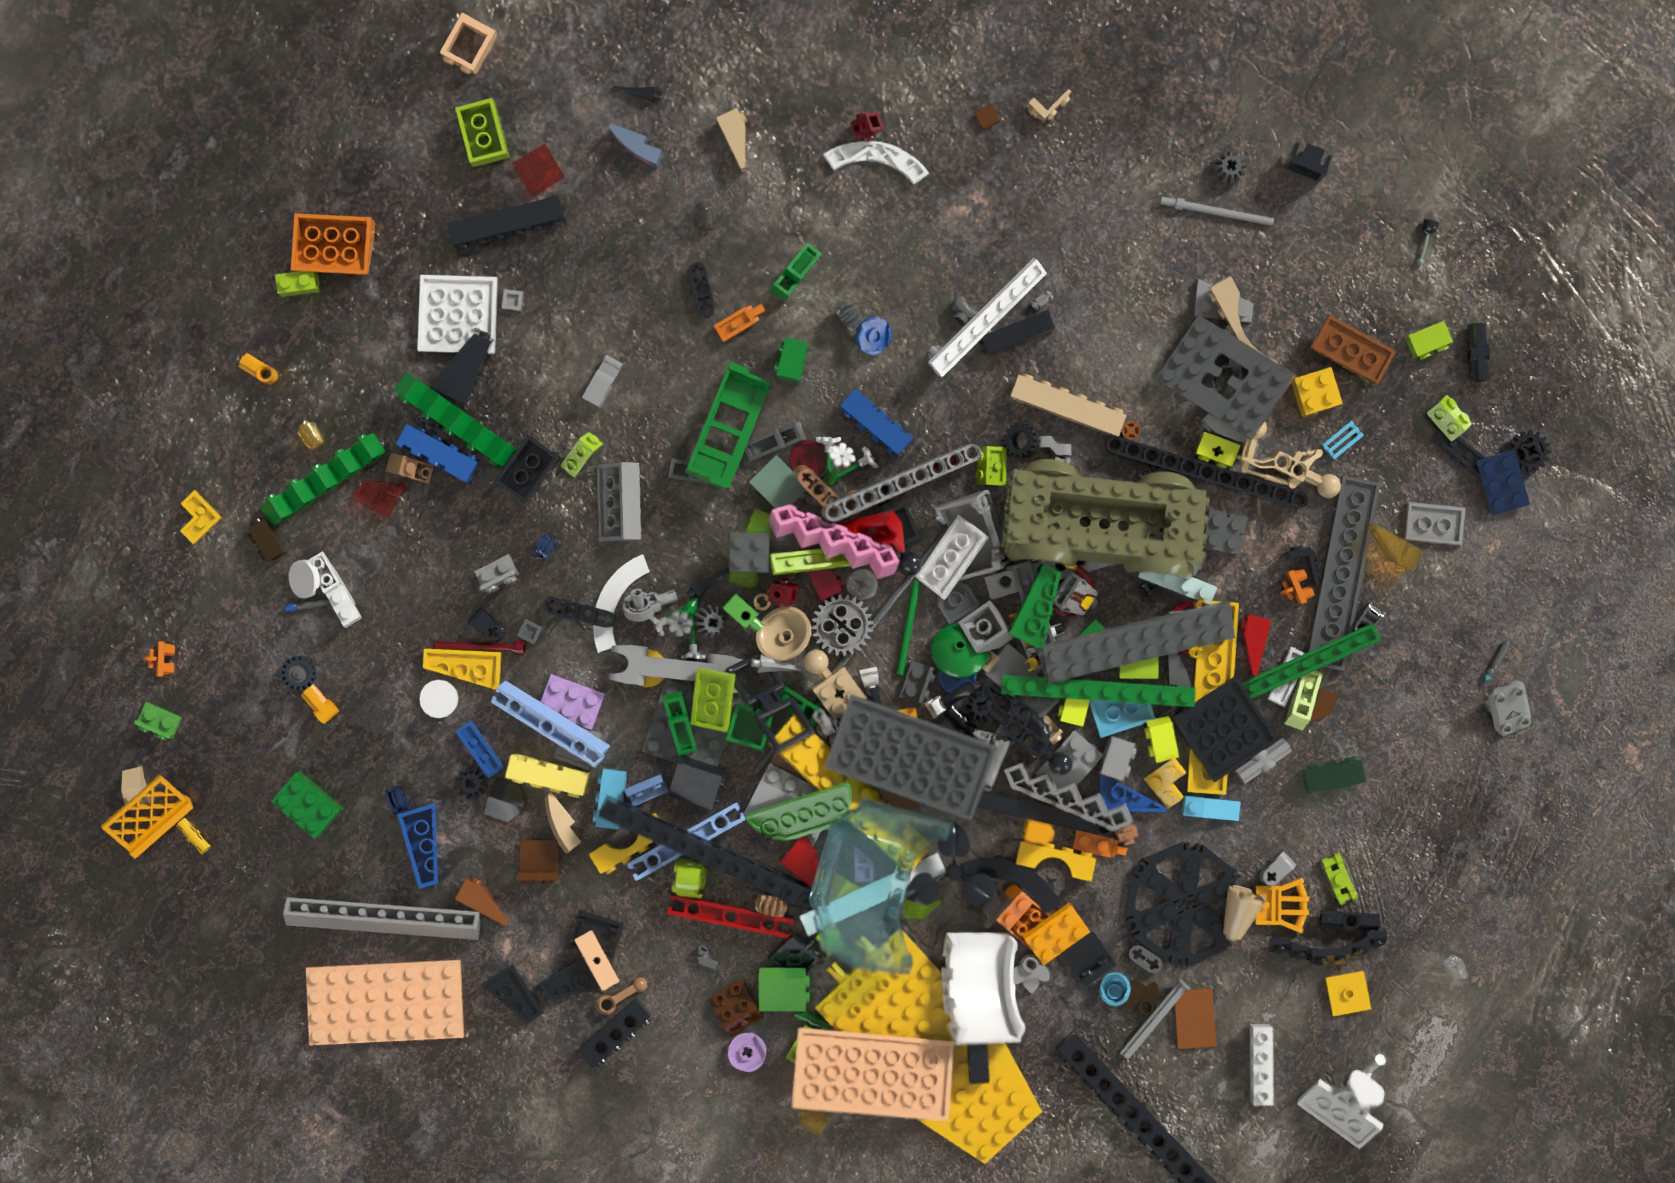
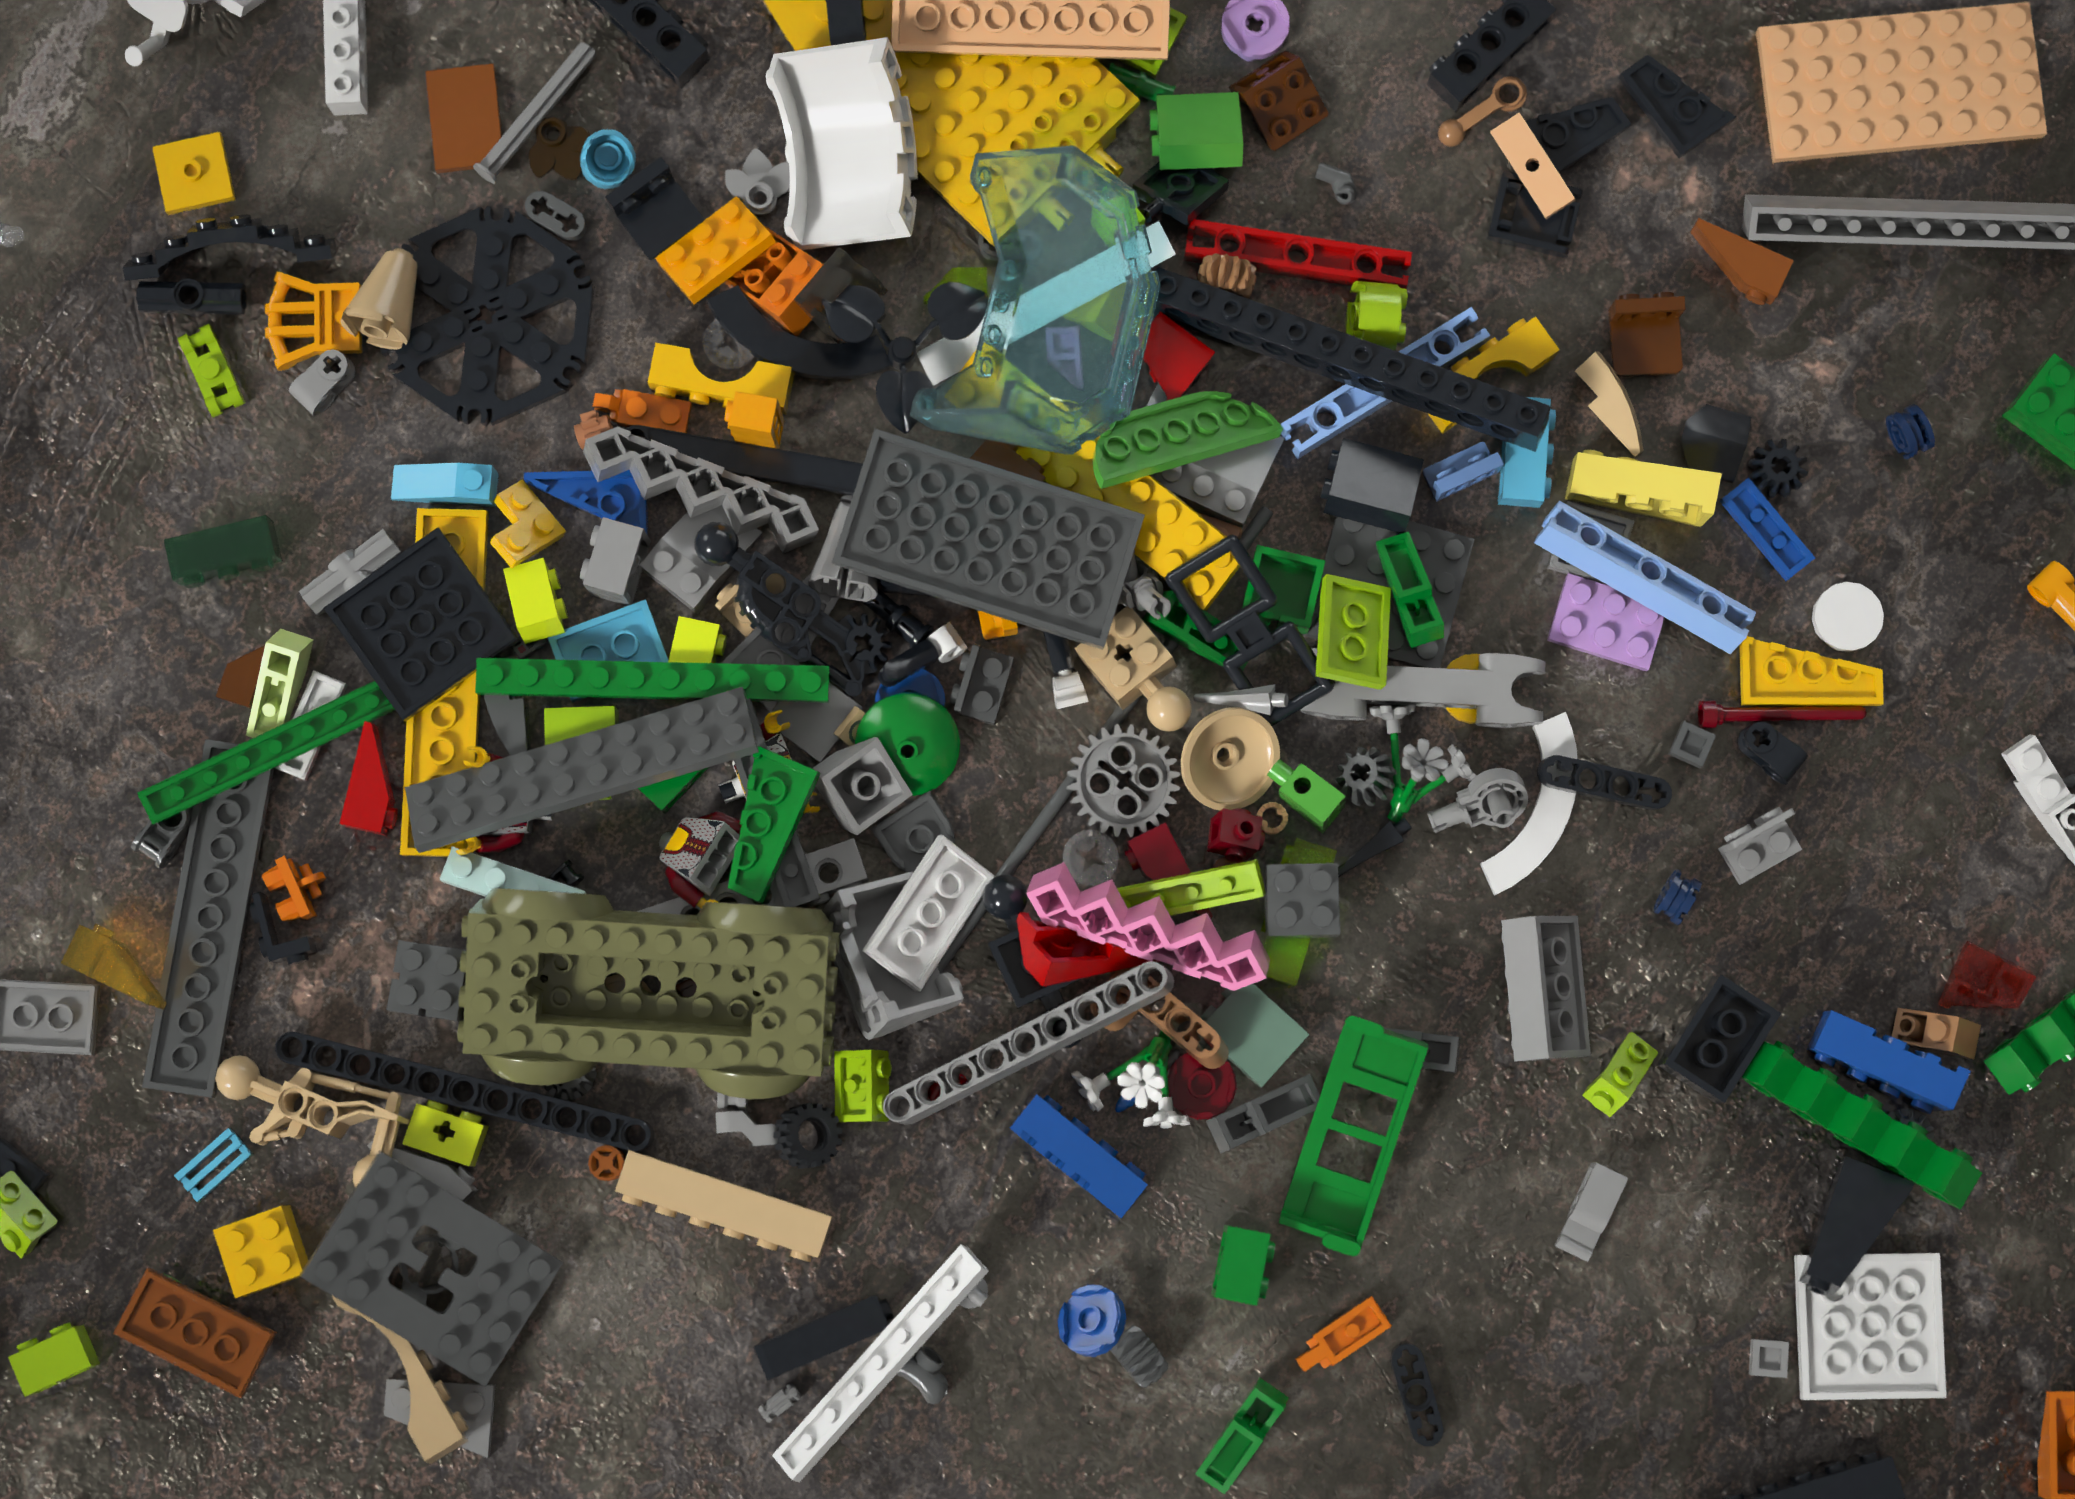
camera: 170 degrees right, 5 degrees down
blue wedge [397,803,439,889] -> none
green piece [896,580,921,675] -> none

